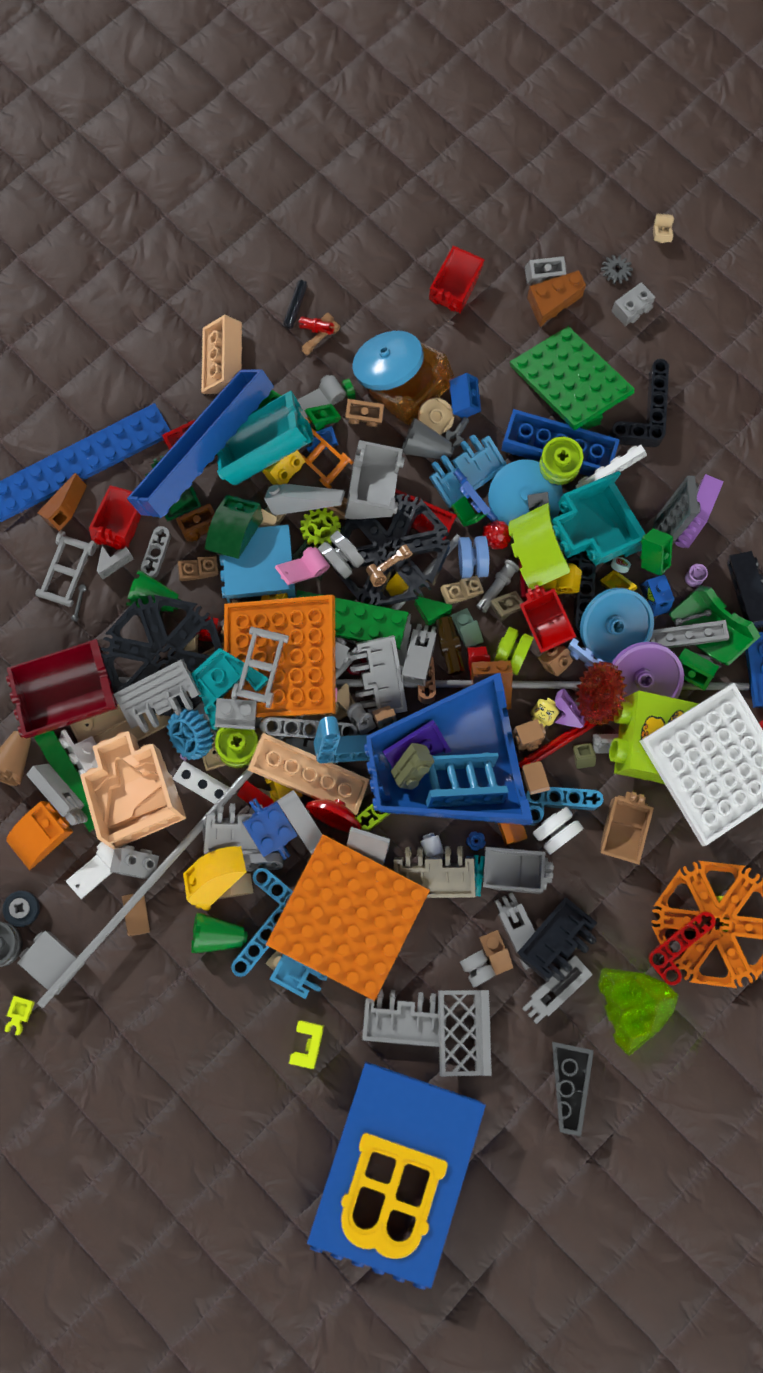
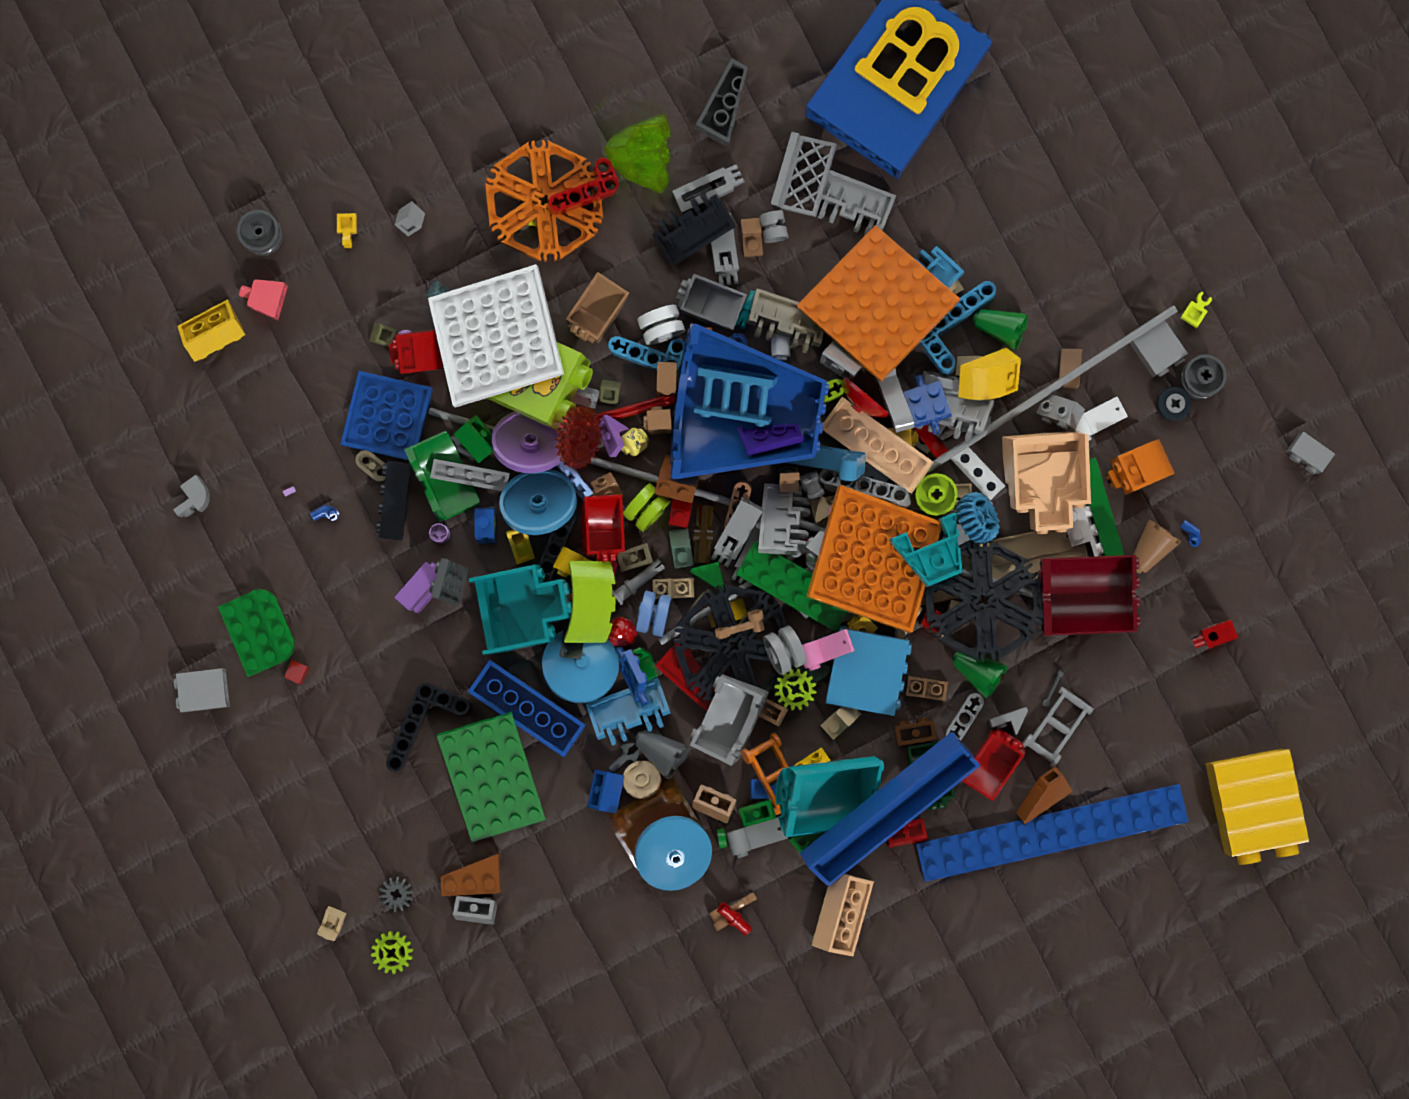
camera: 160 degrees left, 10 degrees up
light grey hinge [26,764,88,825] -> none
light grey hinge [114,659,201,733] -> none
dark green piece [205,495,263,559] -> none
light grey plate [215,698,257,730] -> none
light grey piece [231,626,289,708] -> none
light grey wedge [264,484,345,516] -> none
black axle [283,280,307,329] -> none
neon yellow panel [289,1020,324,1069] -> none
olive brick [391,743,435,790] -> none
red piece [429,246,485,313] -> none
lime wheel [539,437,584,485] -> none
white plate [576,445,647,488] -> none
light grey brick [611,282,655,326] -> none
light aqua tile [611,557,631,573] -> none
green brick [640,528,673,576] -> none
dark grey hinge [674,609,712,626] -> none
none -> lime gear [371,931,414,974]

